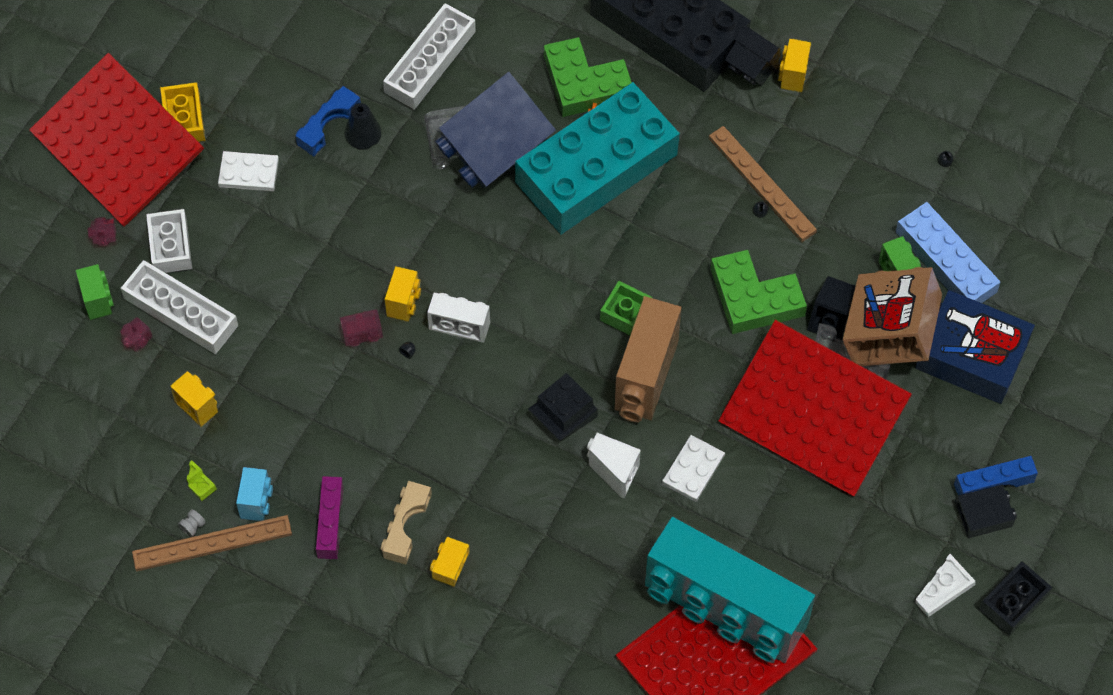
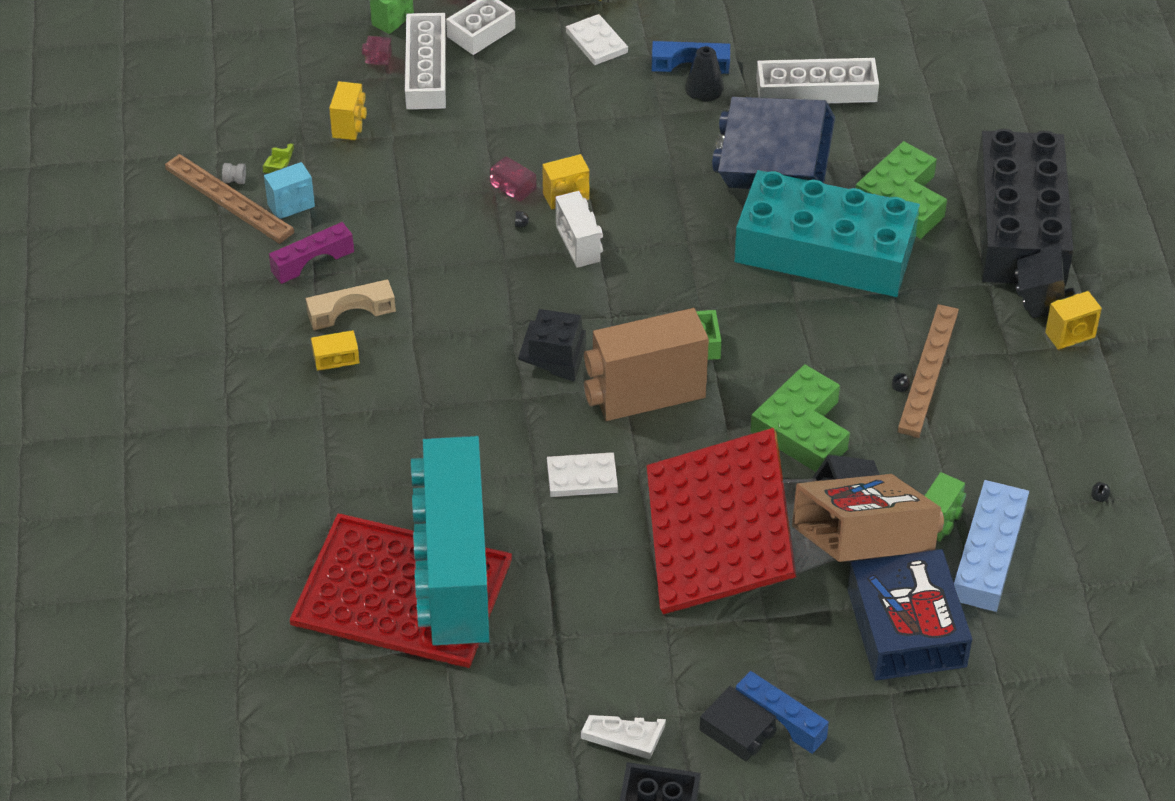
camera: 55 degrees right, 15 degrees down
white slope [587,433,641,498] -> none

